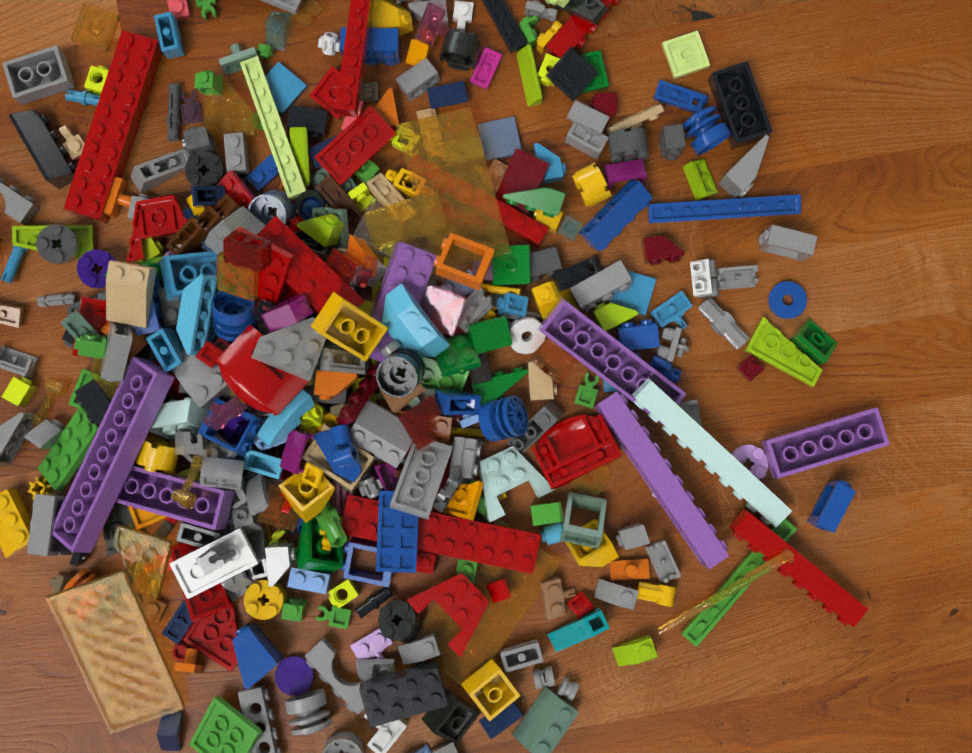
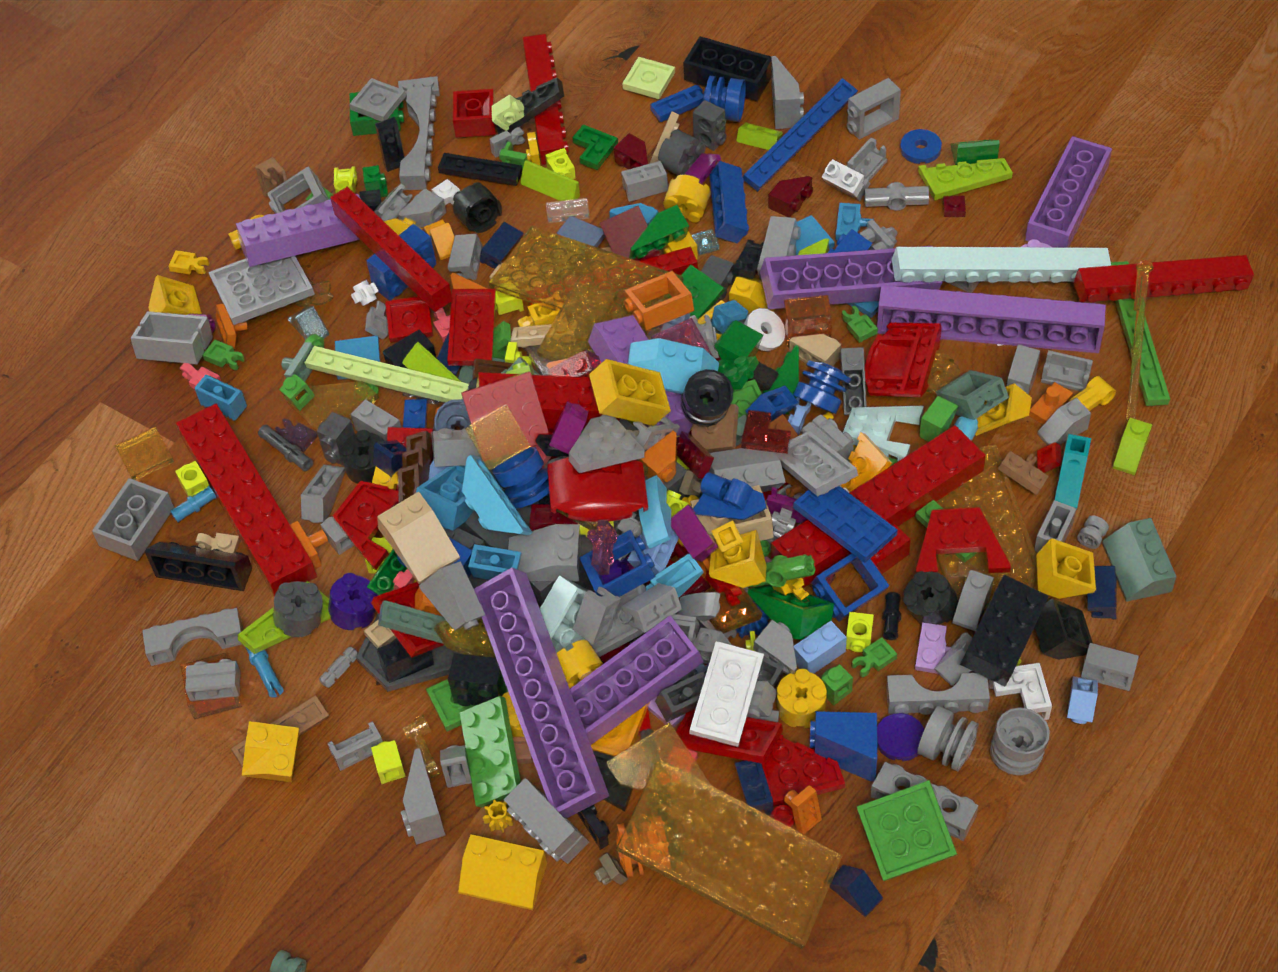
camera: 45 degrees left, 30 degrees down
bright green brick [74,334,107,359] -> none
clear yellow brick [171,454,203,509] -> none
red tile [195,340,224,369] -> none
light grey hinge [196,544,235,576] -> none
clear red brick [223,231,272,272] -> none
light grey tile [381,340,401,357] -> none
clear pink plate [414,2,449,47] -> none
dark grey plate [433,473,462,513] -> none
dark pink plate [470,47,502,90] -> none
red slope [486,578,512,604] -> none
black plate [545,47,598,102] -> none
light grey wheel [557,677,579,702] -> none
light grey tile [566,100,609,136] -> none
blue window [806,480,856,533] -> none
none -> light grey plate [365,301,388,339]
none -> clear plate [546,198,590,223]

